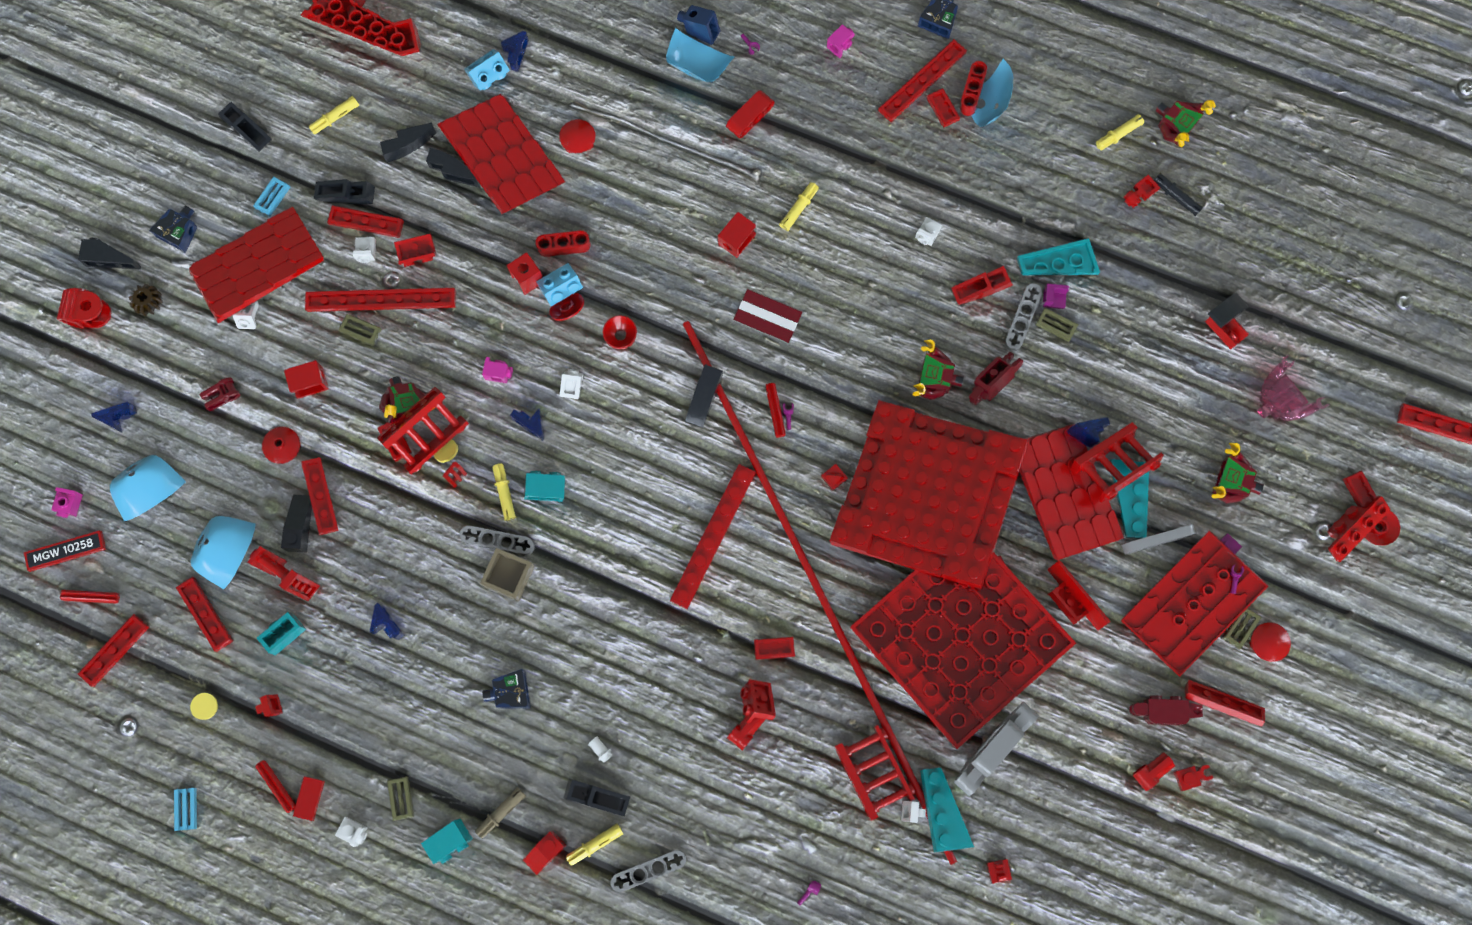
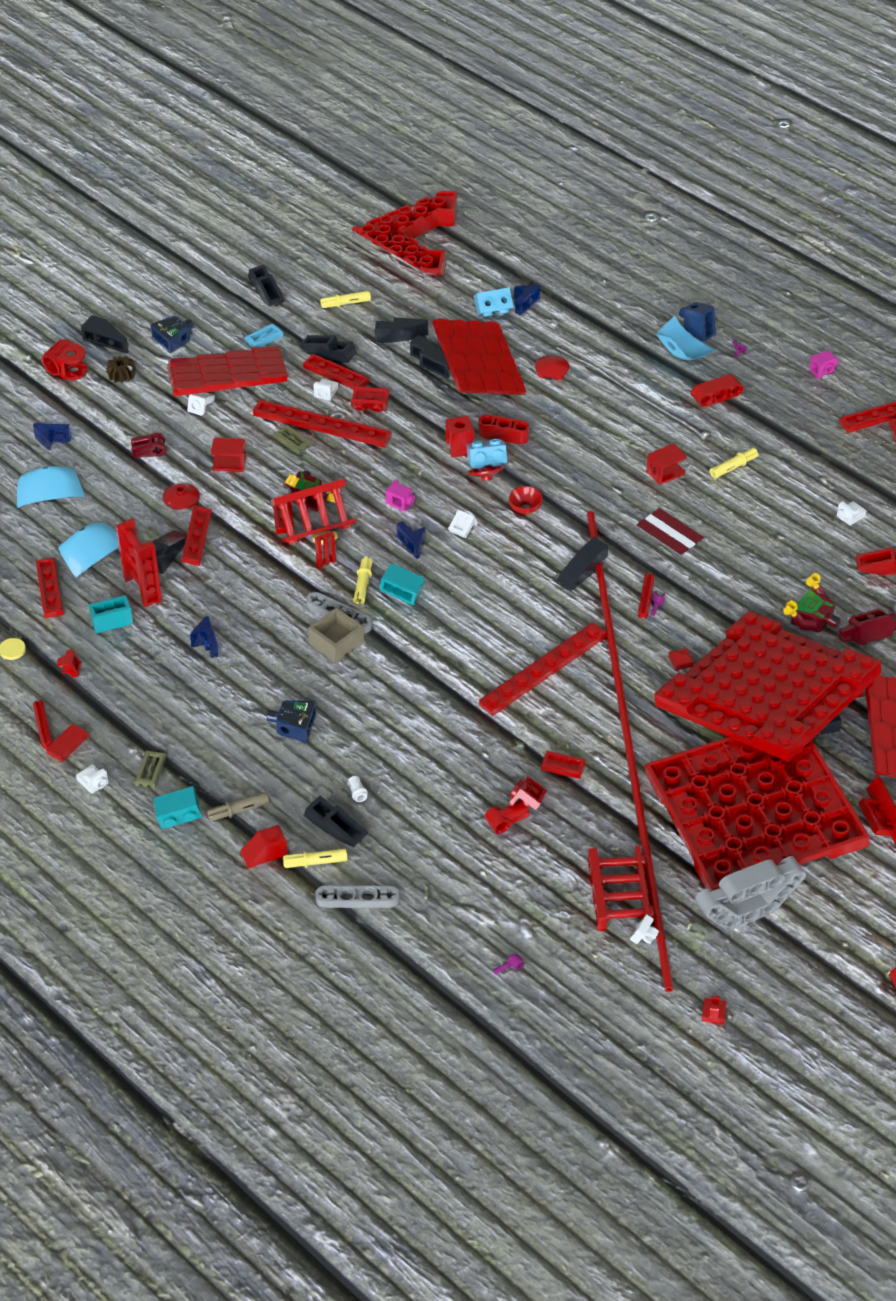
camera: 20 degrees right, 30 degrees down
teal wing [920,768,974,853] -> none

